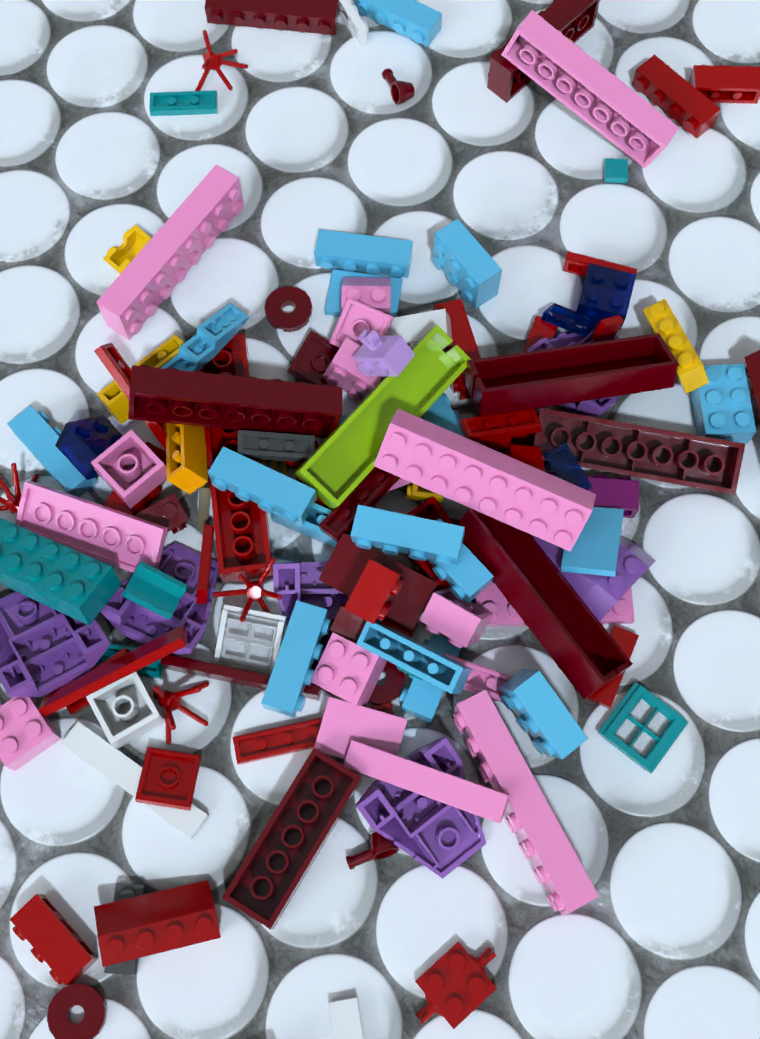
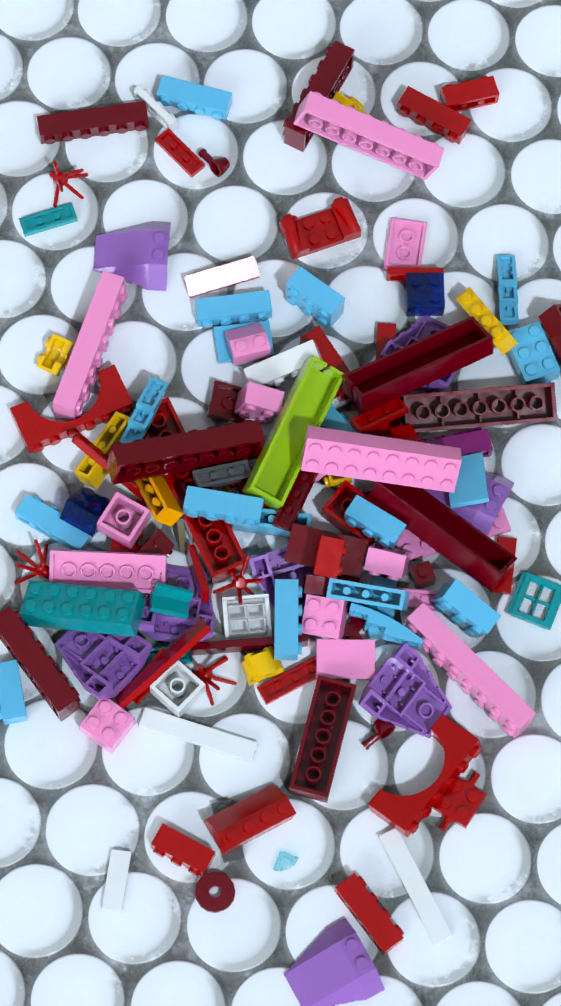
camera: 20 degrees left, 0 degrees up
red tile [135,747,201,811] -> none
dark red tile [264,286,313,332] -> none
bright pink tile [329,297,394,348] -> none
bright pink tile [343,740,510,823] -> none
medium azure brick [350,505,465,566] -> none
lavender brick [353,330,415,377] -> none
clear blue tile [541,303,597,337] -> none
clear blue tile [544,443,592,490] -> none
red tile [591,315,624,342] -> none
teal tile [604,158,628,183] -> none
none -> red arch [10,364,133,454]
none -> medium lavender wedge [93,221,171,291]
none -> red tile [155,128,205,178]
none -> slope [184,256,260,298]
none -> yellow cylinder [241,646,285,686]
none -> clear light blue tile [273,850,299,871]
none -> red piece [279,197,361,260]
none -> medium azure slope [349,603,423,649]
none -> red arch [368,714,482,838]
none -> bright pink tile [383,217,427,270]
none -> dark red brick [409,560,436,589]
none -> medium azure slope [496,255,519,325]

